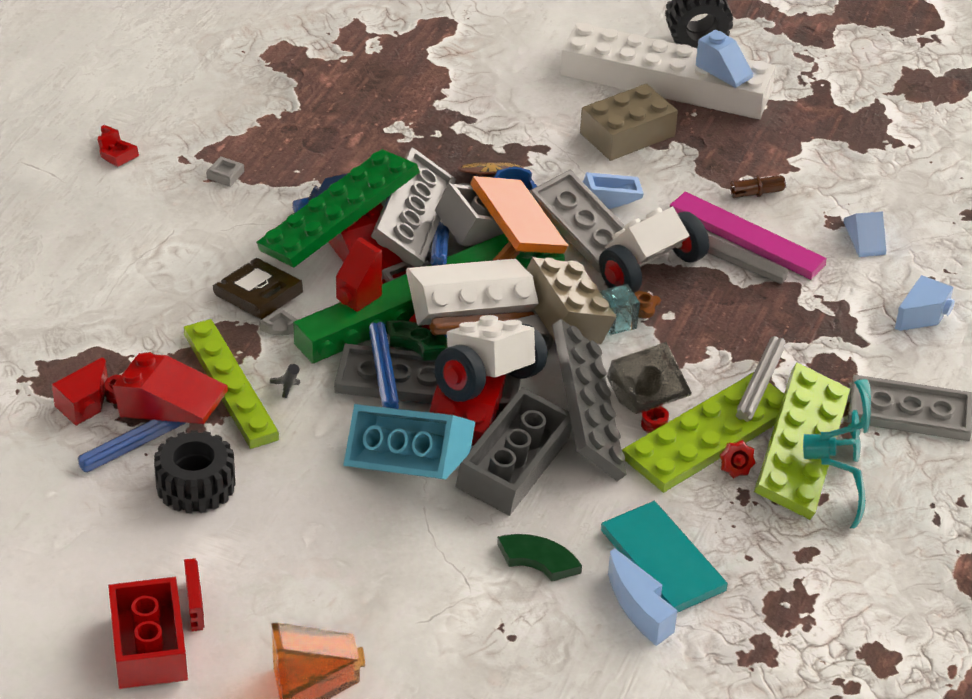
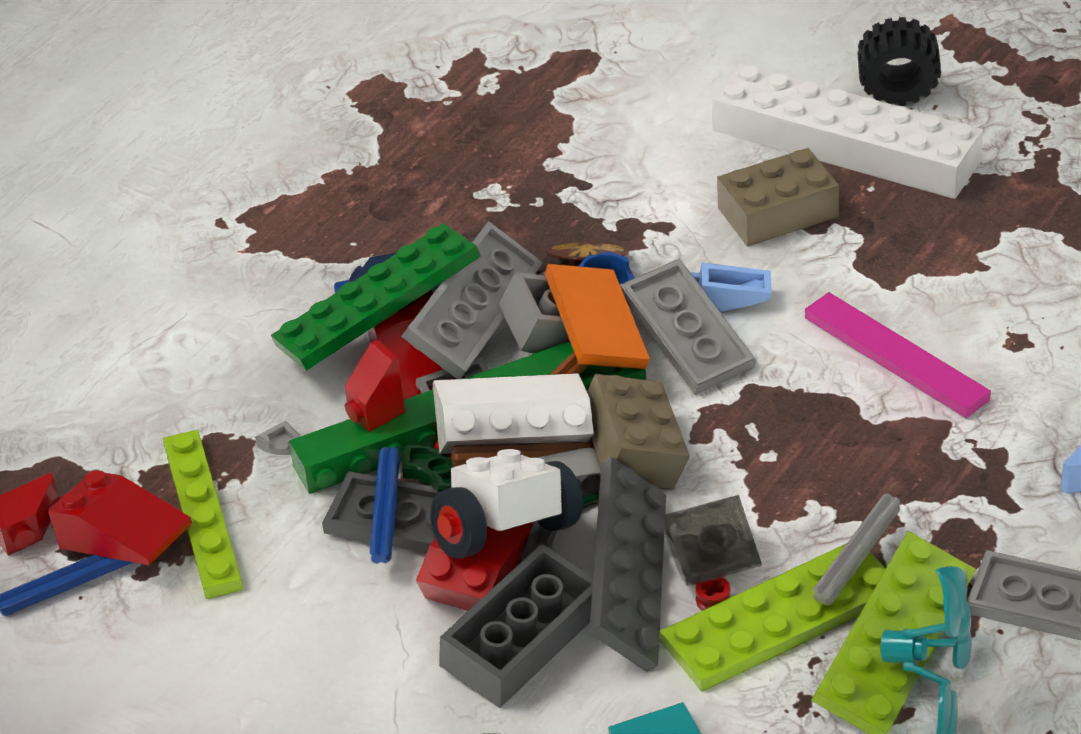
camera: 15 degrees right, 0 degrees up
red slope [97,125,139,167] -> none
black tyre [154,430,236,514] -> none
light grey tile [206,156,244,187] -> none
dark brown container [213,258,303,320] -> none
black bar [270,364,300,398] -> none
medium azure slope [343,404,475,480] -> none
blue axle [431,222,450,266] -> none
brick [599,206,709,297] -> none
clear light blue slope [599,284,640,335] -> none
dark orange plate [628,291,661,319] -> none
light blue slope [696,29,753,88] -> none
light grey axle [708,235,788,284] -> none
red piece [719,440,756,479] -> none
reddish brown axle [730,175,786,198] -> none
light blue slope [844,211,887,257] -> none

